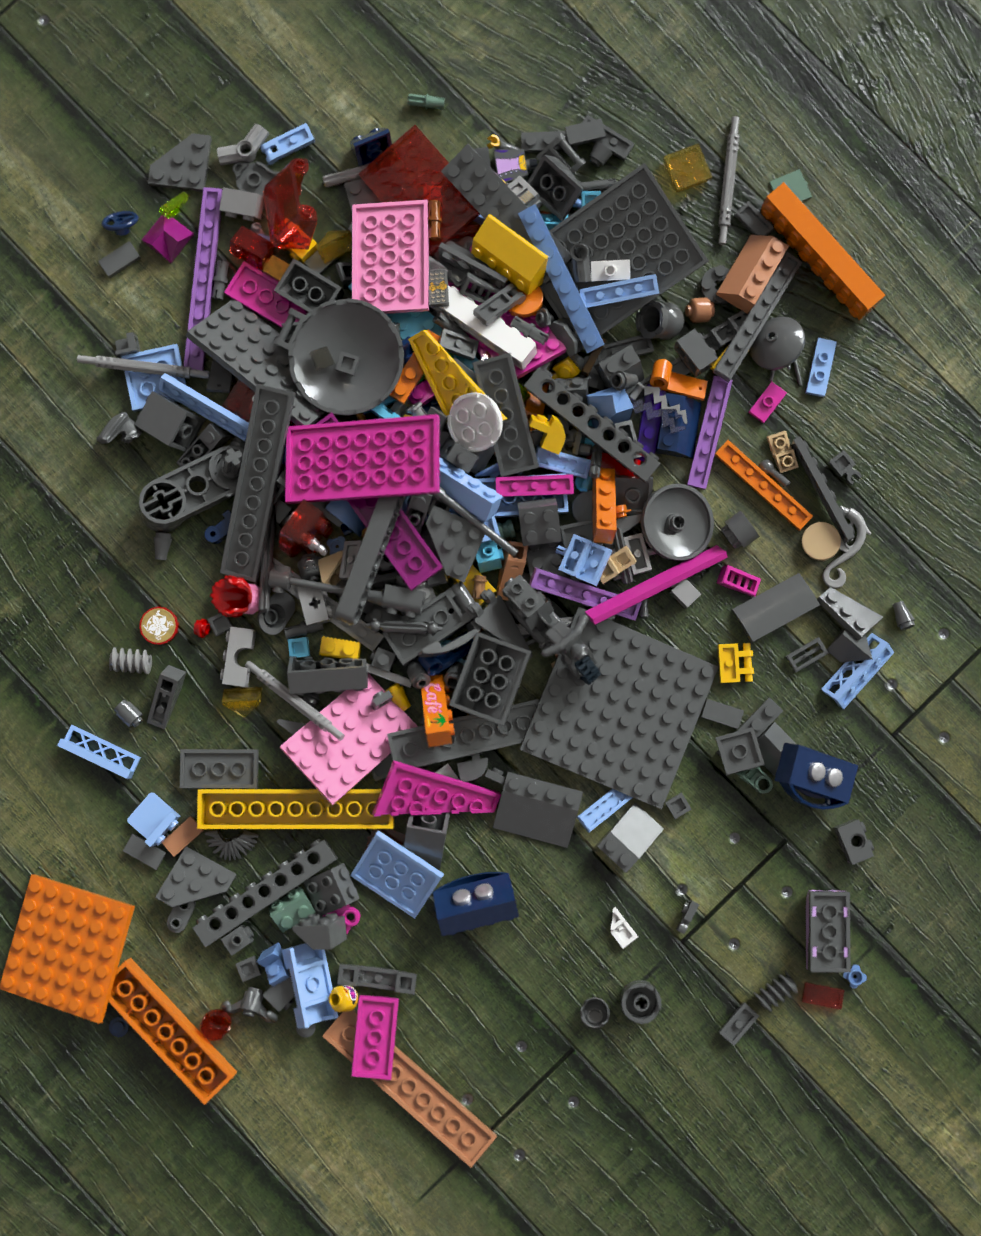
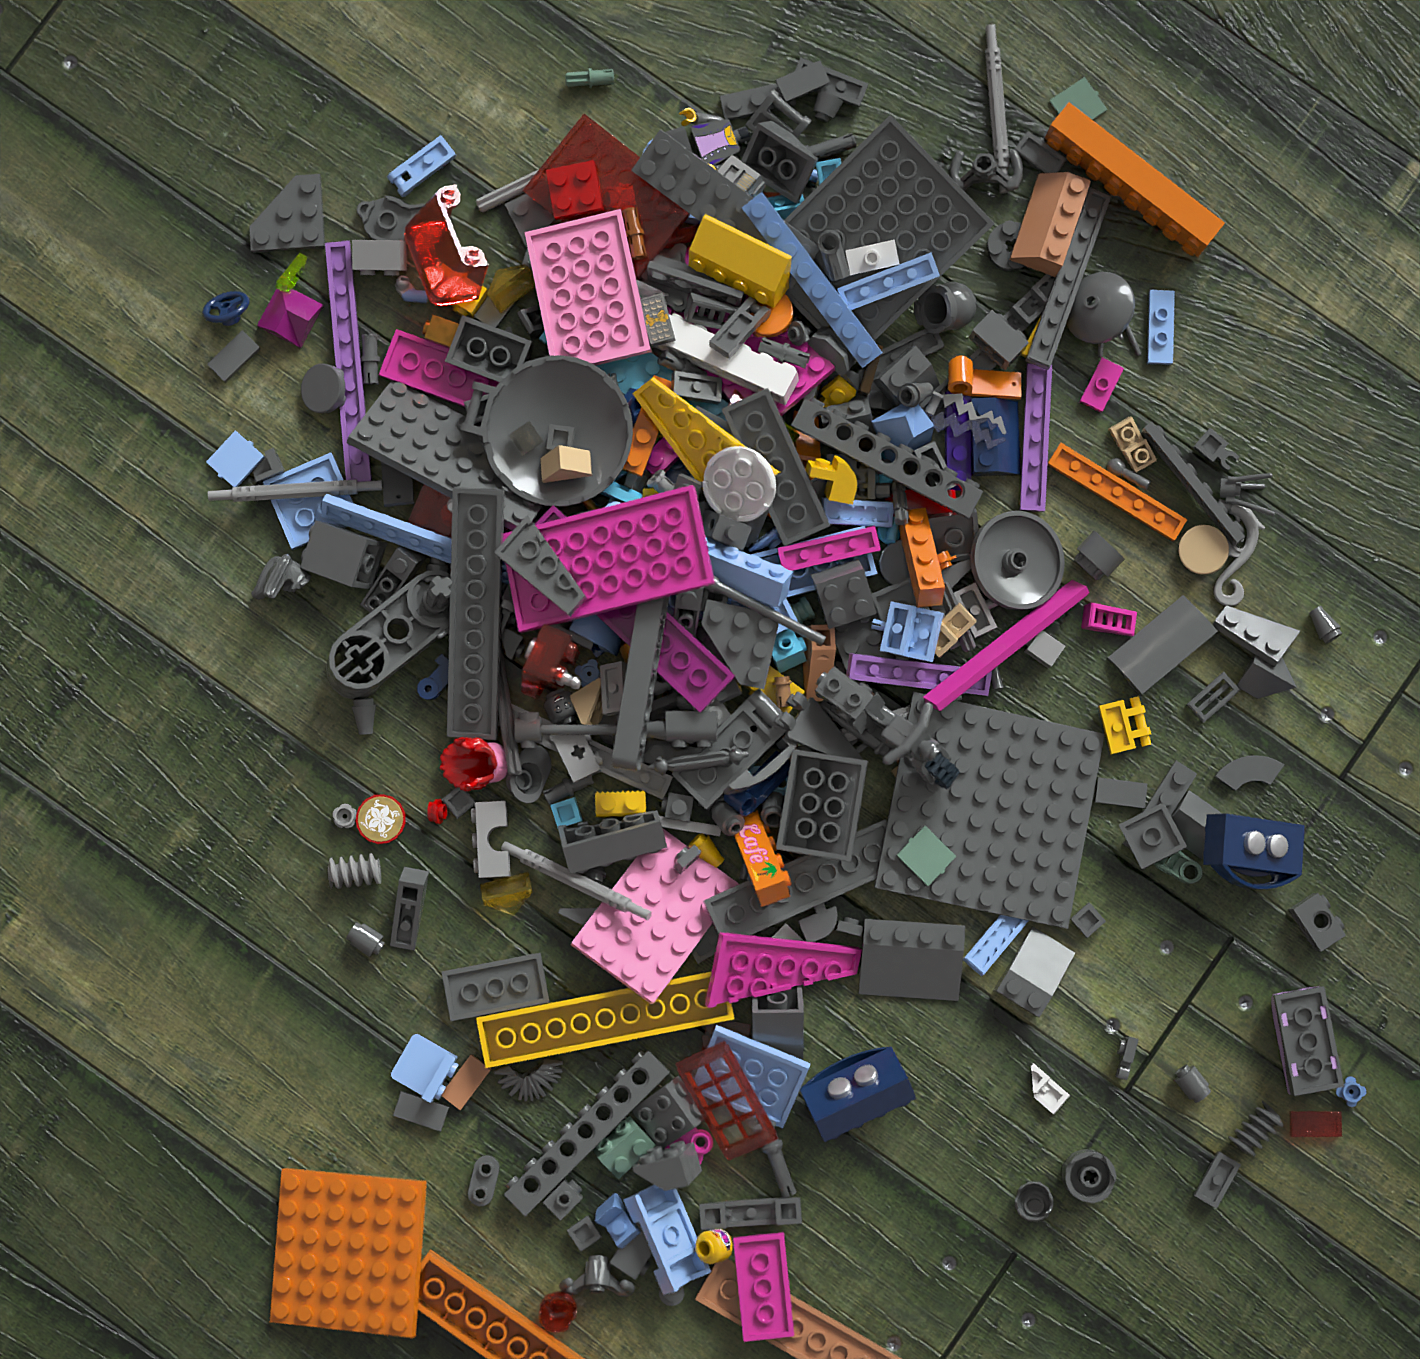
camera: 20 degrees left, 0 degrees up
light blue fence [57,725,141,779] -> none
dark blue plate [109,1017,129,1037] -> none
dark grey plate [155,846,237,908] -> none
light grey piece [217,124,269,166] -> none
clear red brick [229,226,275,270] -> none
dark blue slope [349,127,394,166] -> none
clear yellow plate [663,143,712,193] -> none
nougat head [685,297,715,323] -> none
light blue fence [821,633,894,709] -> none
none -> light blue piece [206,430,265,487]
none -> dark grey tile [301,363,346,414]
none -> light grey plate [333,804,357,828]
none -> dark grey wing [494,515,587,617]
none -> tan slope [541,445,592,483]
none -> red plate [546,160,604,220]
none -> clear red piece [675,1040,778,1161]
none -> dark grey pin [754,1120,797,1198]
none -> sand green piece [896,826,956,886]
none -> dark grey piece [950,150,1023,191]
none -> dark grey brick [1174,1064,1211,1103]
none -> dark grey tile [1214,755,1284,791]
none -> dark grey plant [1220,473,1275,516]

